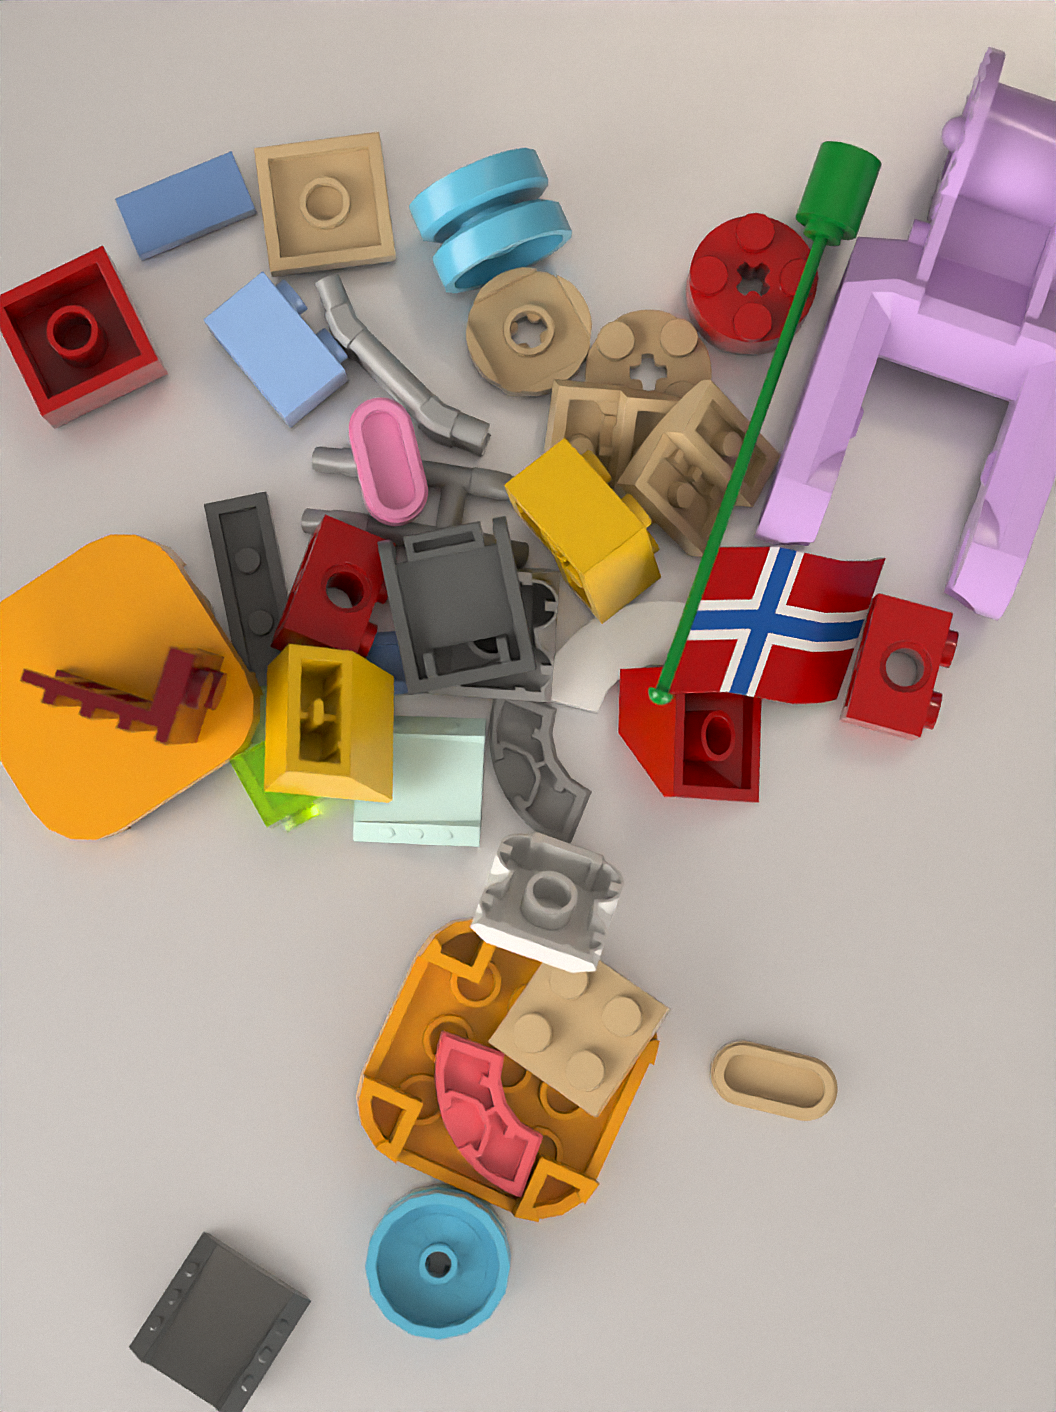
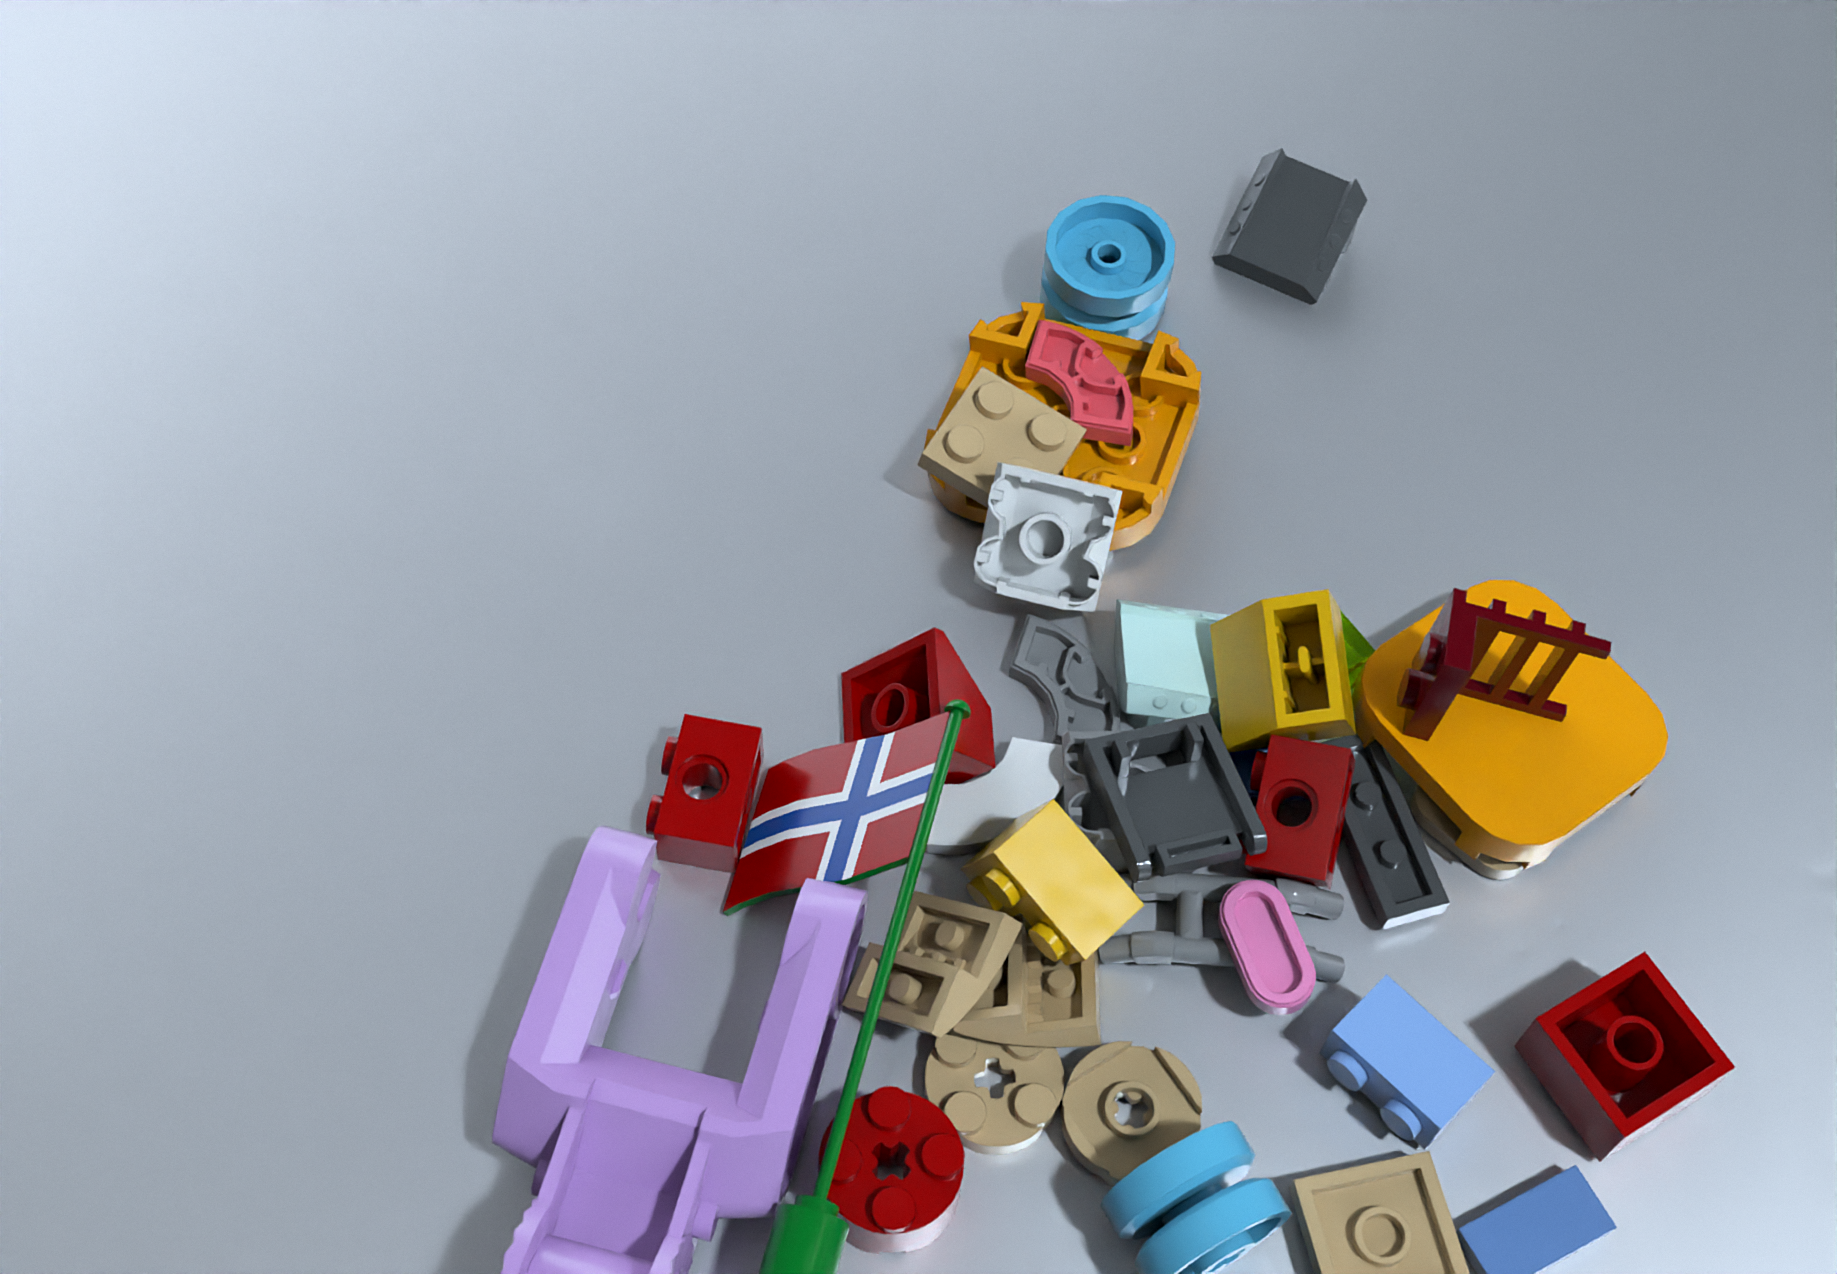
camera: 170 degrees right, 25 degrees down
light grey piece [315,274,491,457] -> none
tan tile [710,1040,838,1121] -> none

